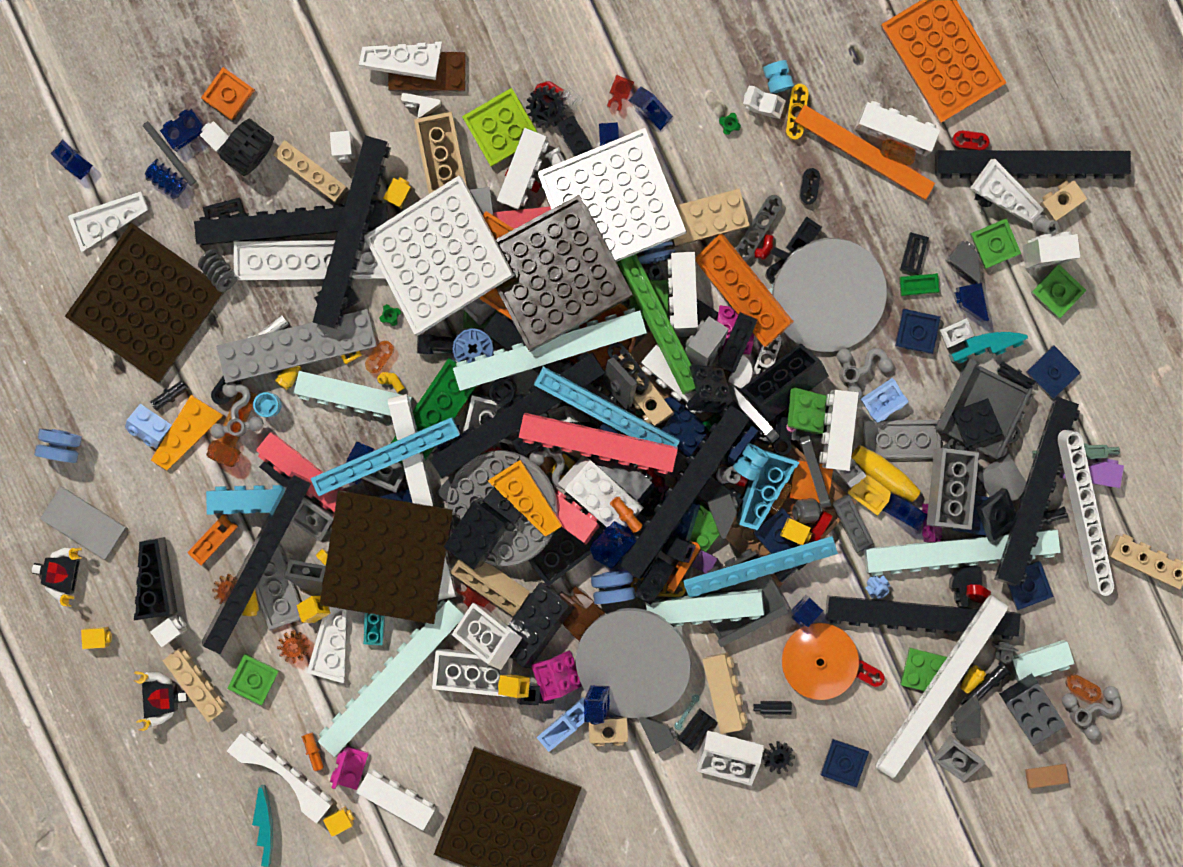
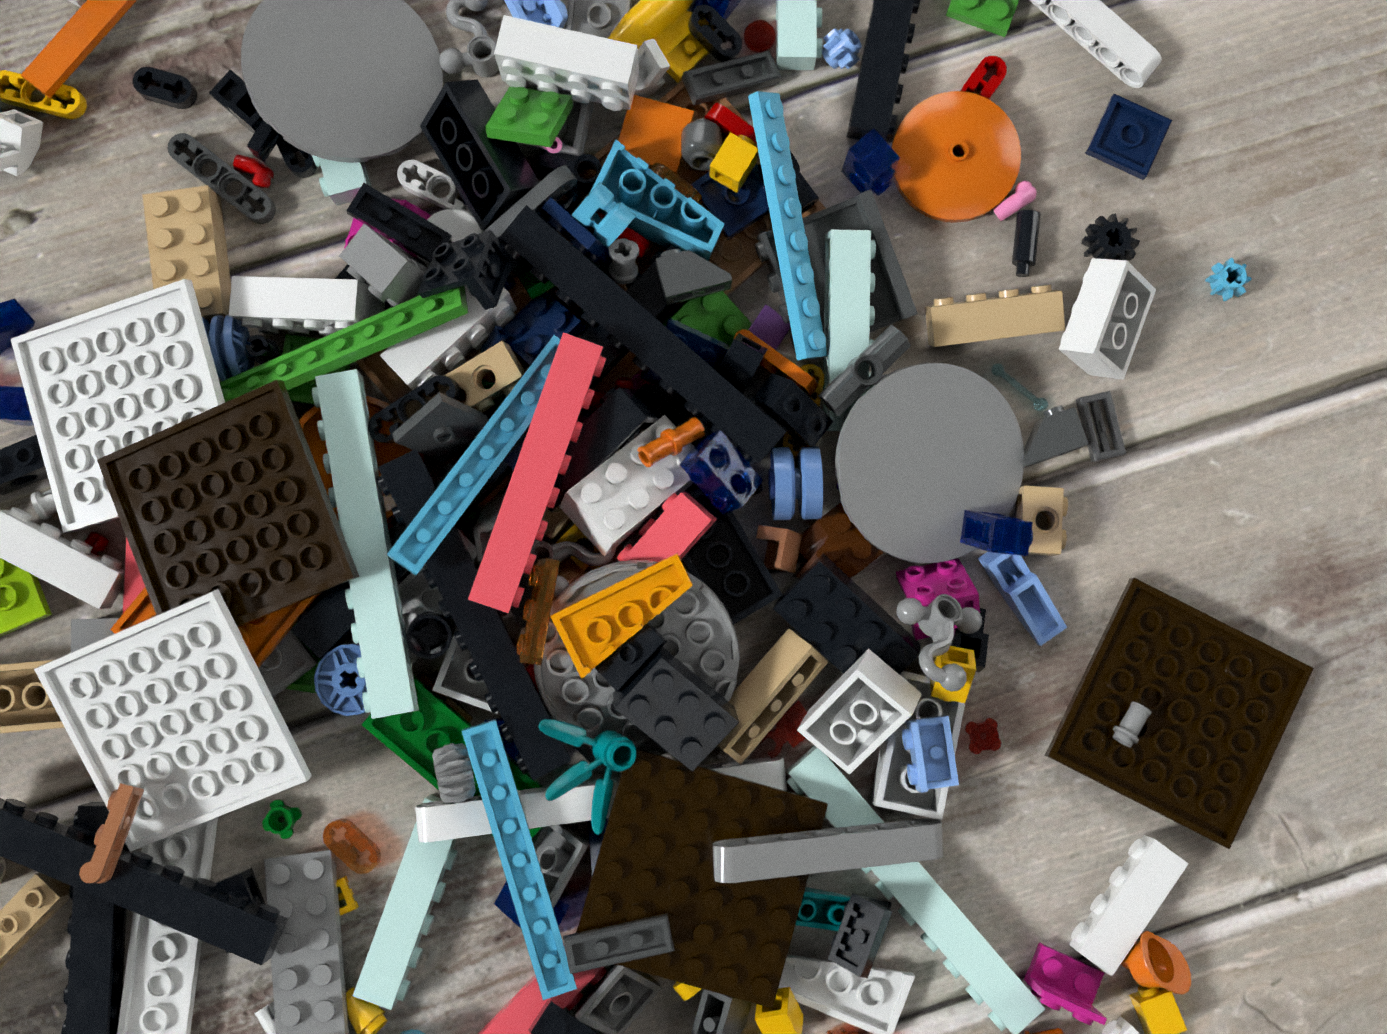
camera: 90 degrees left, 5 degrees down
yellow arm [377,372,405,393] -> none
yellow brick [383,177,412,209] -> none
black piece [417,334,455,354] -> none
black tile [677,708,715,750] -> none
orange plate [695,234,794,347] -> none
green plate [719,113,741,135] -> none
dark grey beam [800,435,831,508] -> none
none -> nougat plate [79,783,144,884]
none -> light grey gear [432,743,476,804]
none -> clear orange plate [517,558,560,665]
none -> teal plant [538,719,636,835]
none -> dark grey tile [563,913,675,974]
none -> black beam [688,5,742,62]
none -> light grey beam [713,818,943,883]
none -> clear red plate [744,20,775,53]
none -> nougat panel [756,525,802,573]
none -> dark grey piece [818,325,911,416]
none -> black bracket [828,893,892,978]
none -> light grey piece [896,594,982,692]
none -> light blue bracket [902,715,959,793]
none -> clear red plate [965,718,1002,754]
none -> bright pink arm [993,181,1037,221]
none -> flat silver tile [1076,391,1126,462]
none -> light grey pin [1112,702,1152,747]
none -> orange piece [1120,930,1191,995]
none -> medium azure gear [1205,258,1252,301]

